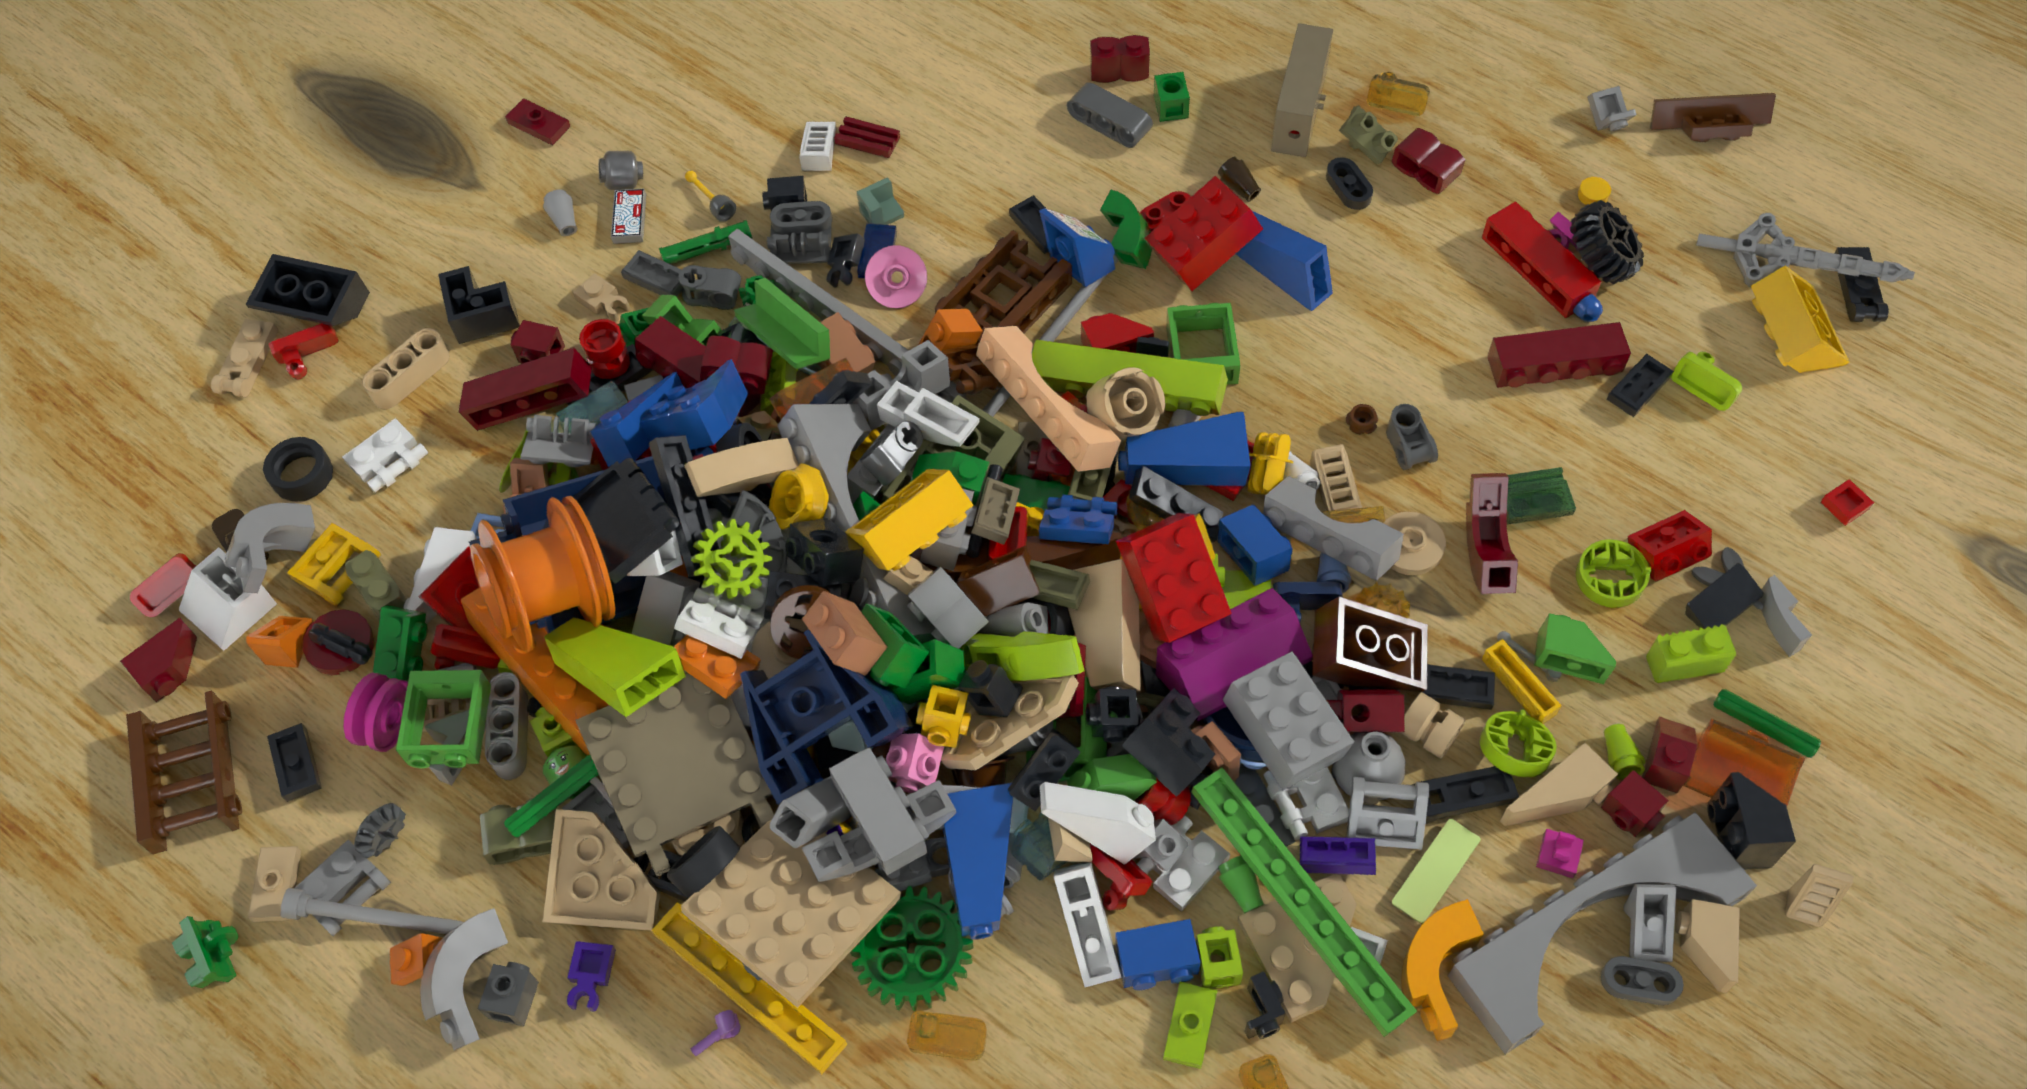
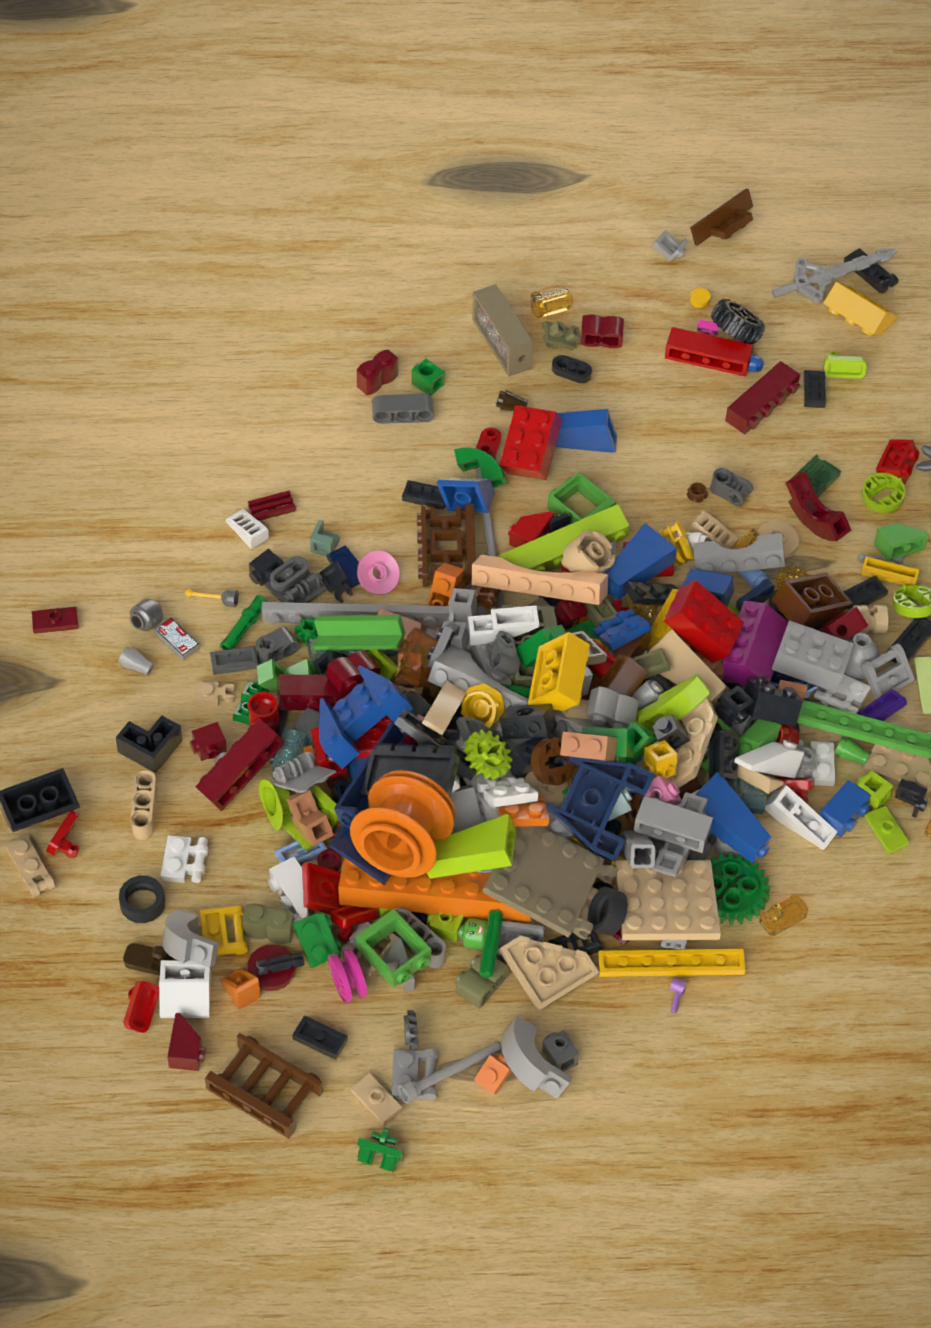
camera: 45 degrees left, 5 degrees down
dark purple plate [567,941,616,1012] -> none

